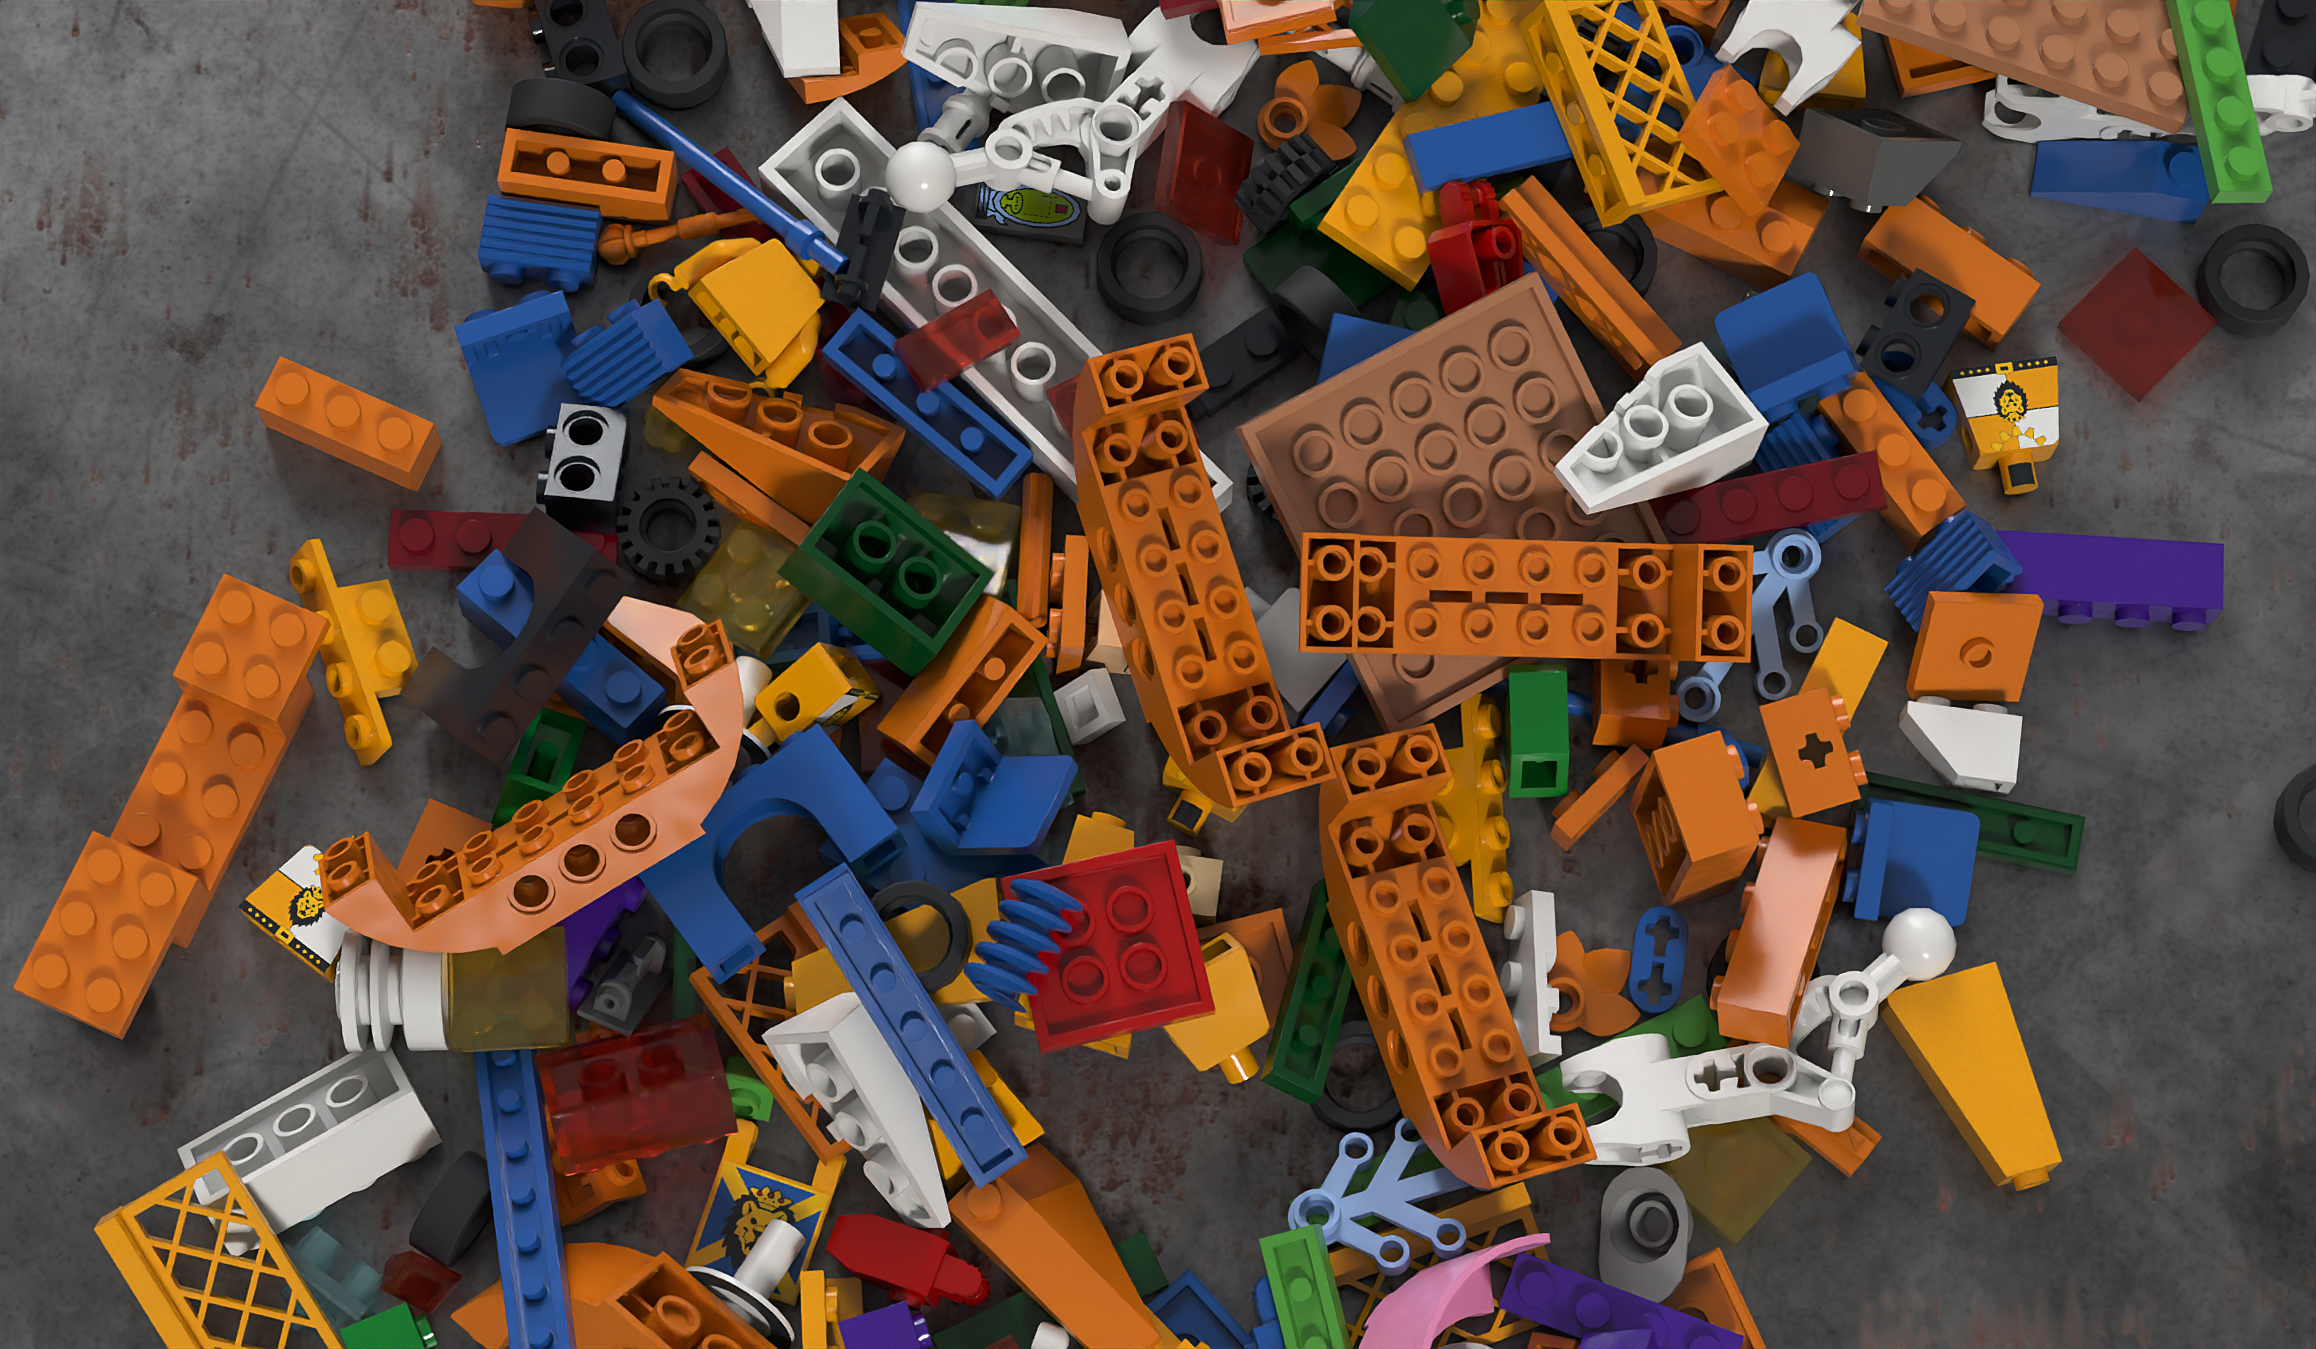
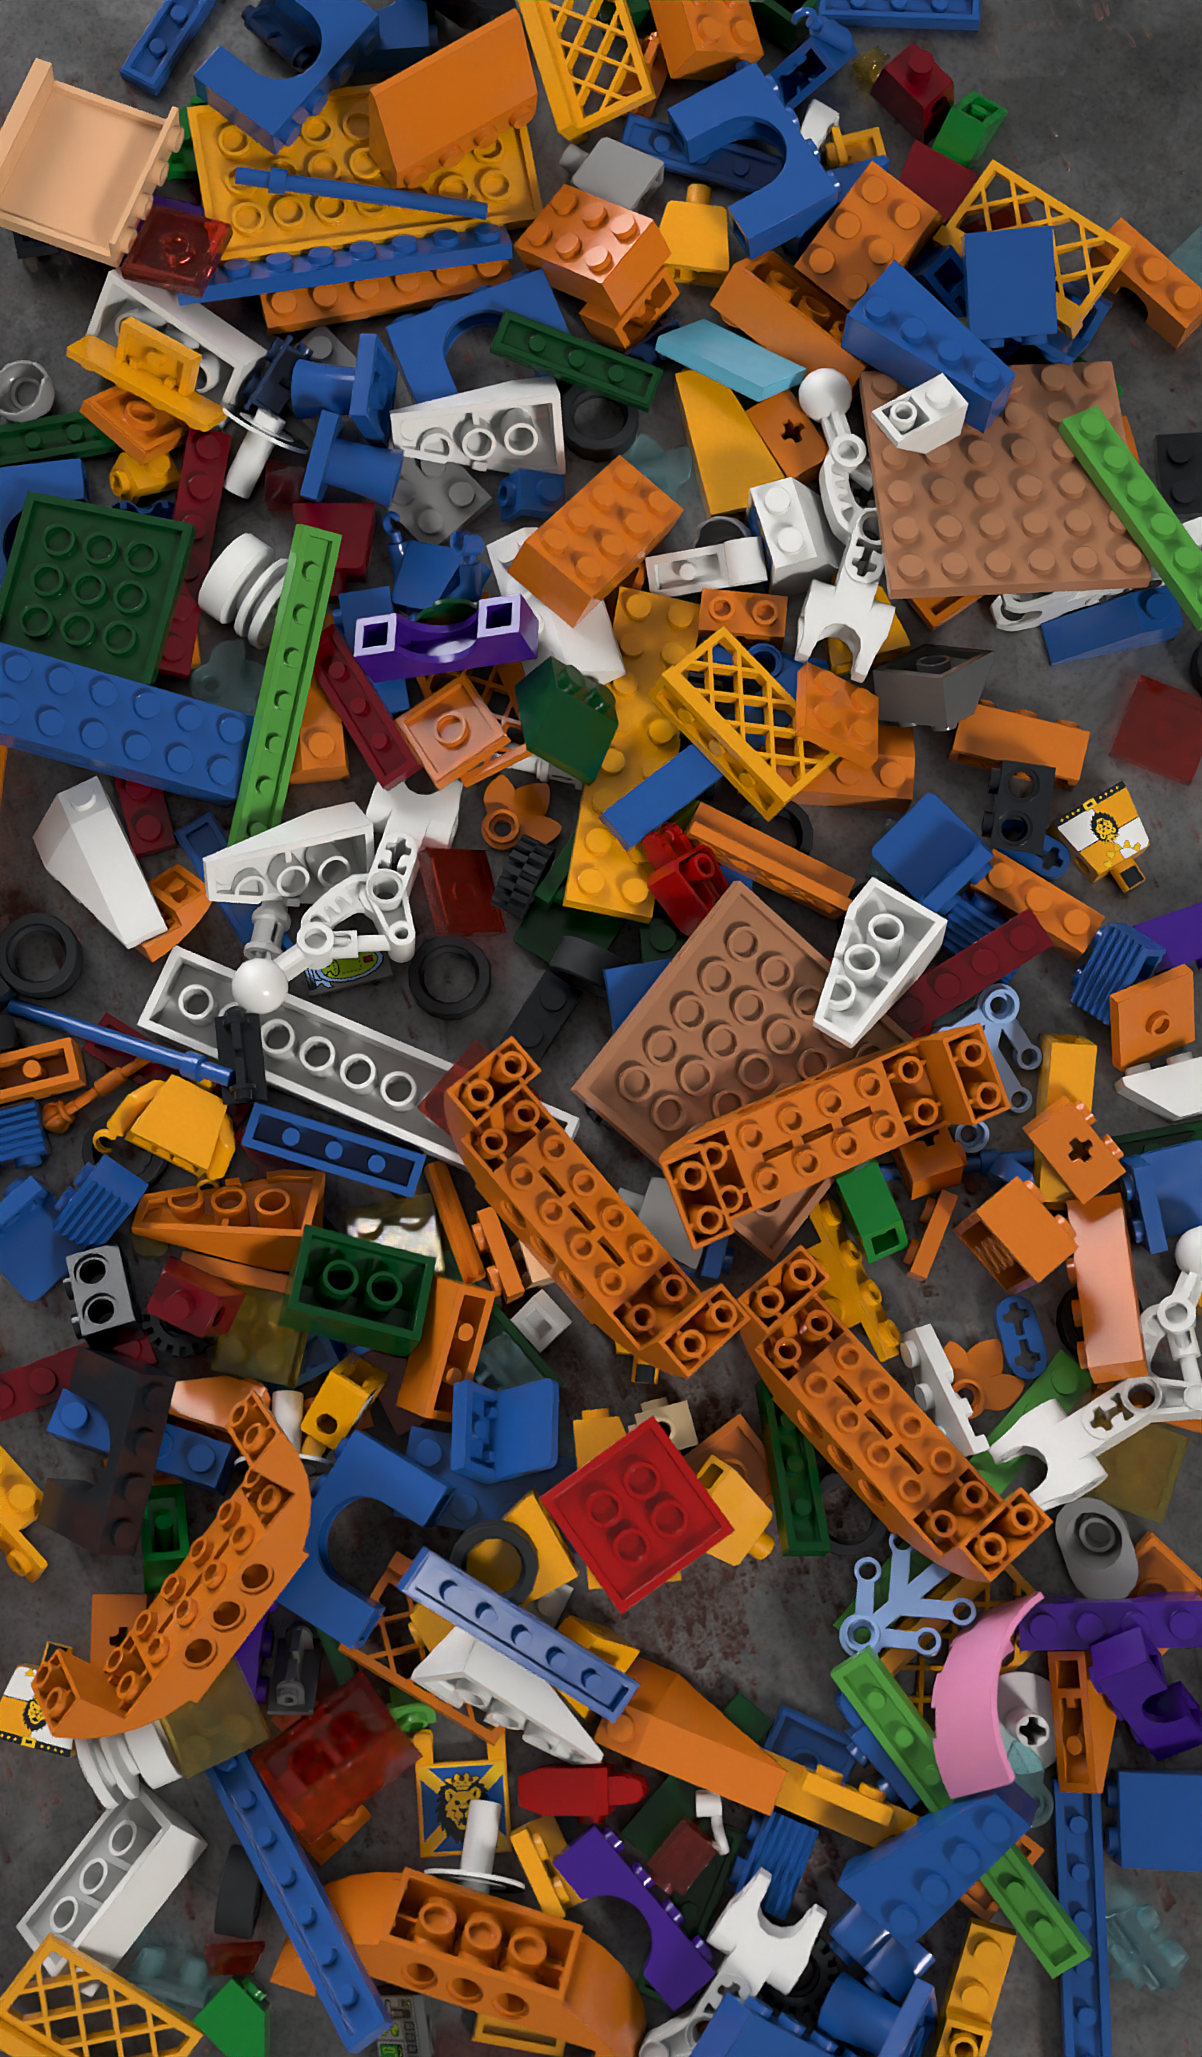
camera: 20 degrees left, 5 degrees up
clear red tile [893,288,1021,394] -> none
blue piece [963,879,1084,1013] -> none
none -> dark red torso [145,1256,247,1338]

